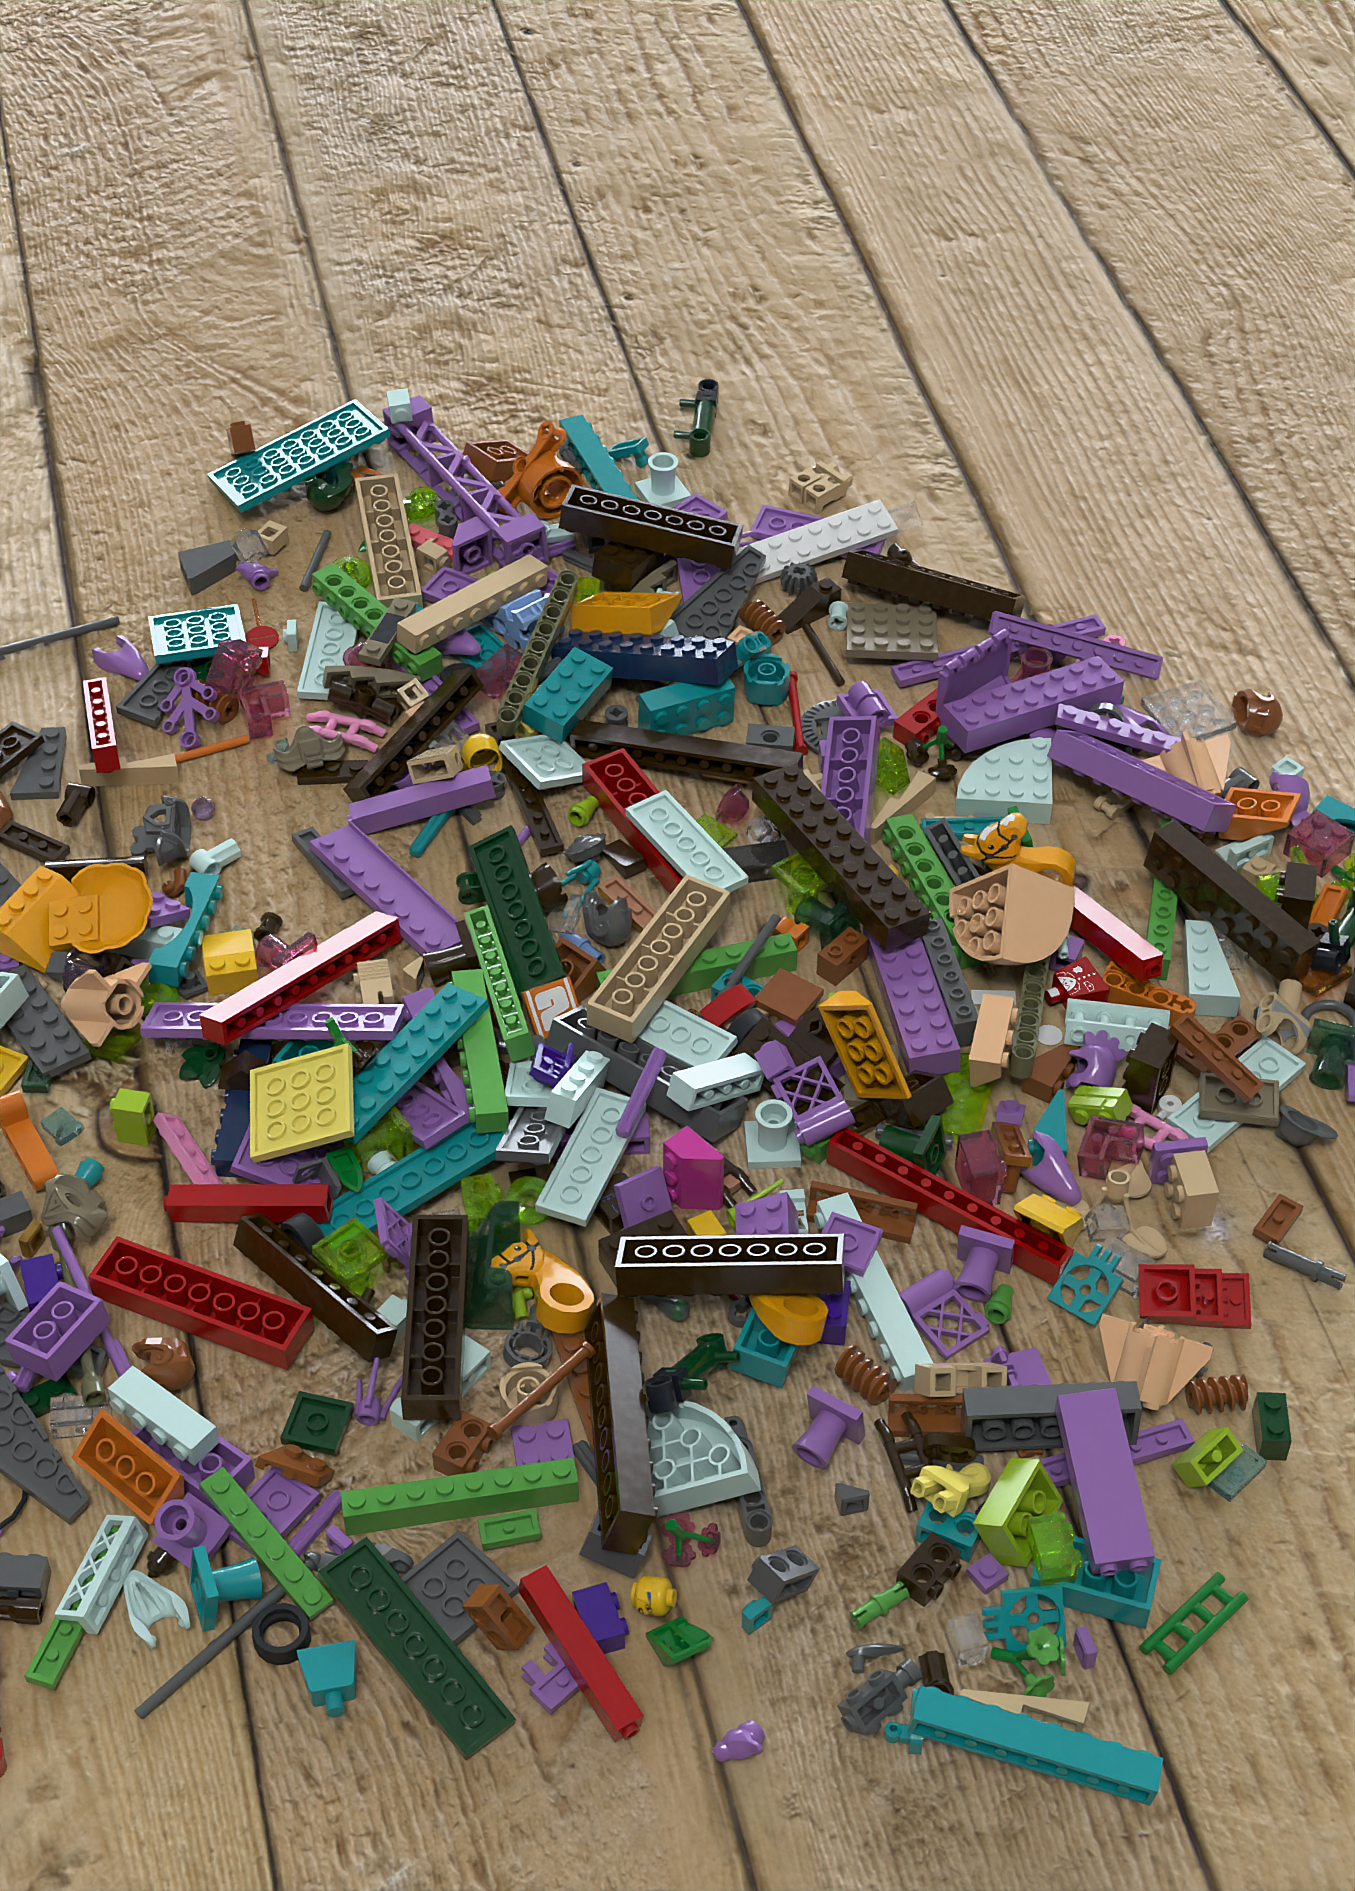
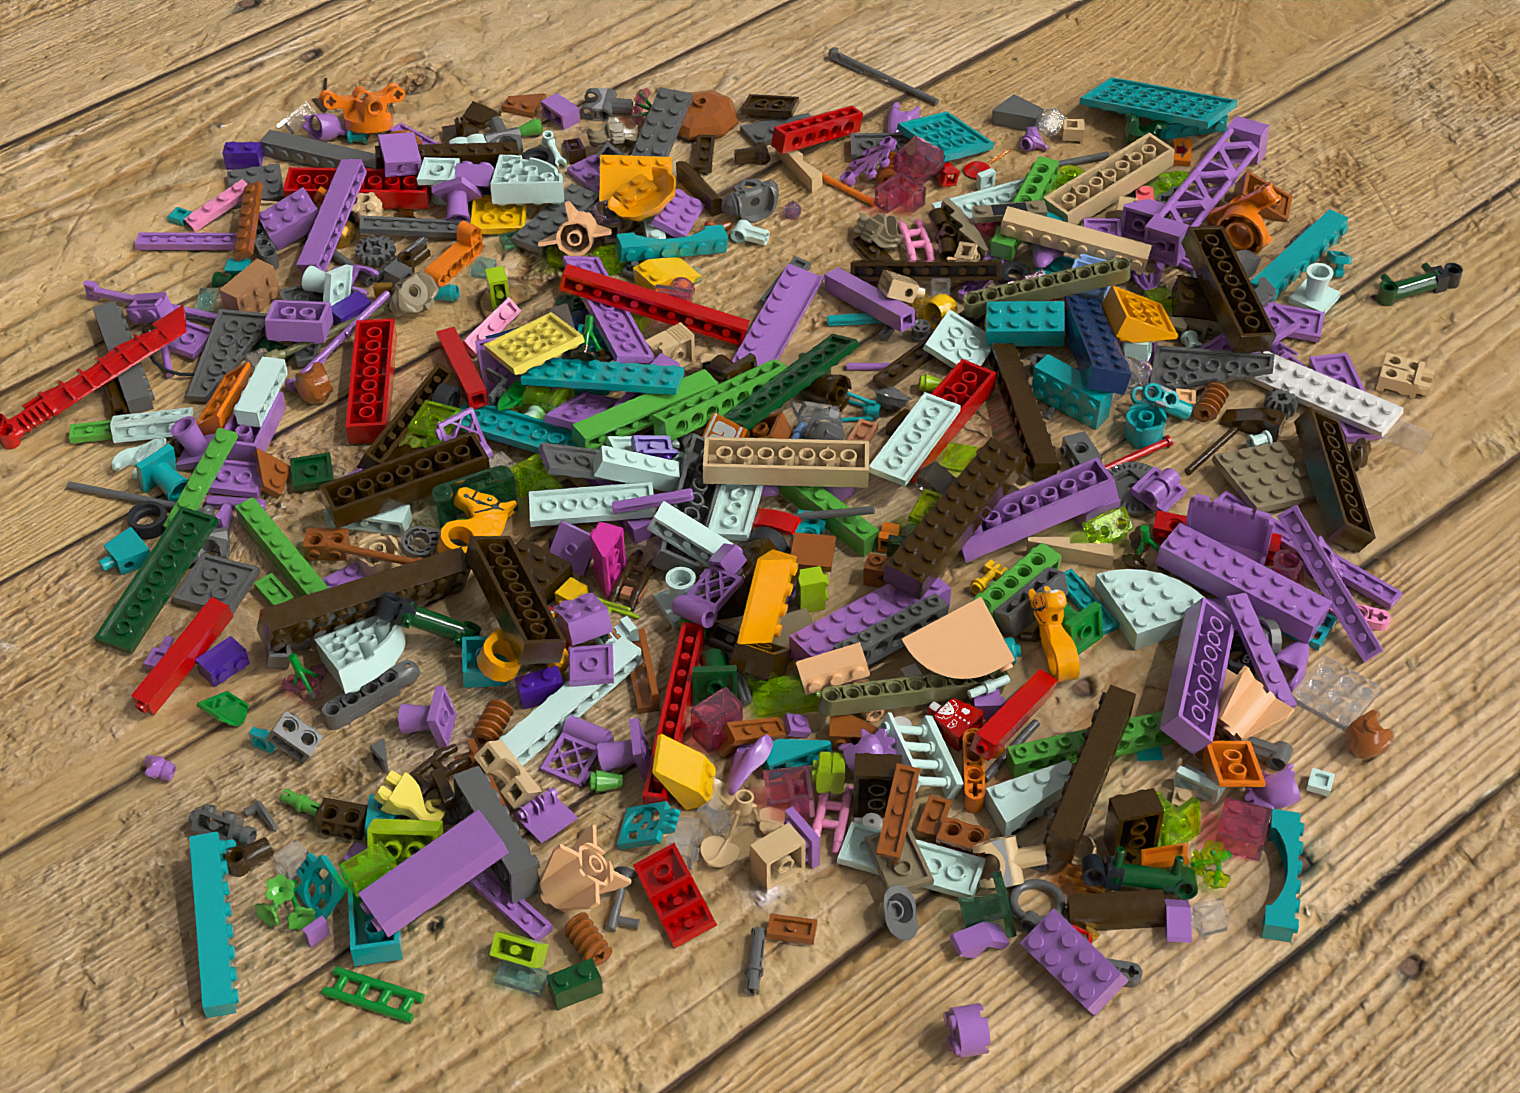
camera: 65 degrees right, 0 degrees up
dark orange brick [226,421,256,454] -> none
dark brown bush [254,912,283,945] -> none
light aqua brick [386,388,413,424] -> none
dark orange brick [462,1584,535,1650] -> none
yellow head [631,1576,677,1616] -> none
tan slope [960,1689,1090,1733] -> none

